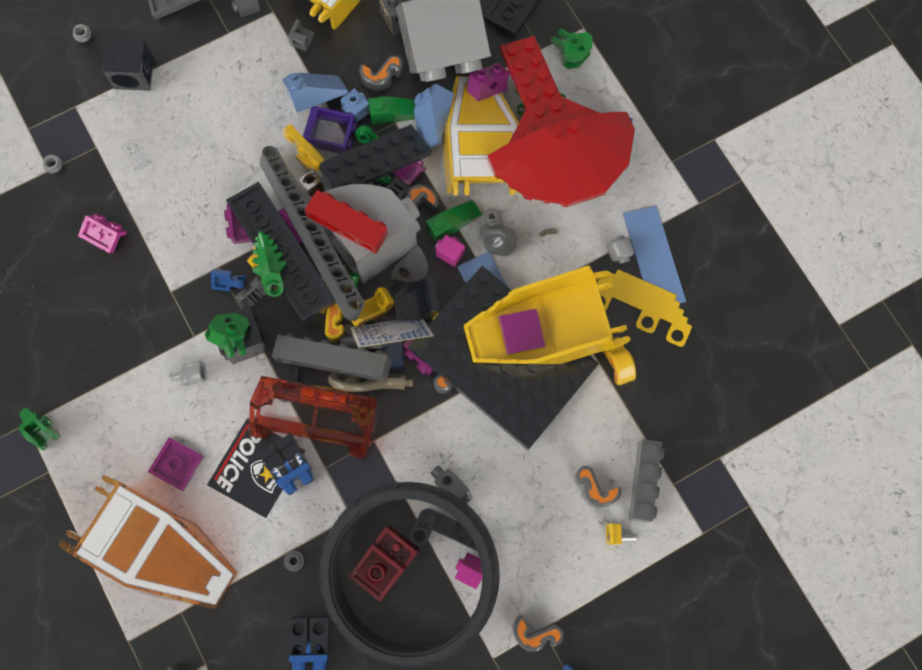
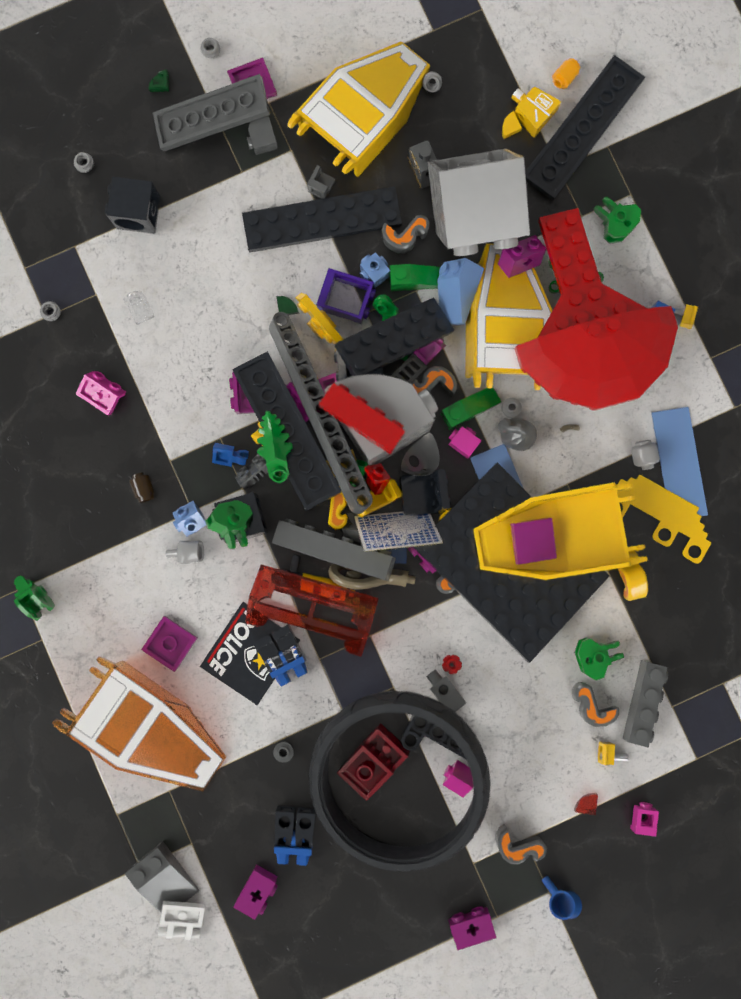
camera: 10 degrees right, 10 degrees up
medium blue slope [282,73,348,113] -> none
dark brown brick [299,169,325,197] -> none
none -> dark brown brick [129,472,155,503]
none -> medium blue brick [173,501,207,537]
none -> black plate [242,186,402,253]
none -> dark green tile [276,296,299,315]
none -> red bracket [364,463,391,495]
none -> red plate [442,654,462,675]
none -> green hinge [574,638,624,680]
none -> clear red tile [574,793,598,815]
none -> dark pink brick [630,802,659,837]
none -> yellow piece [668,304,698,329]

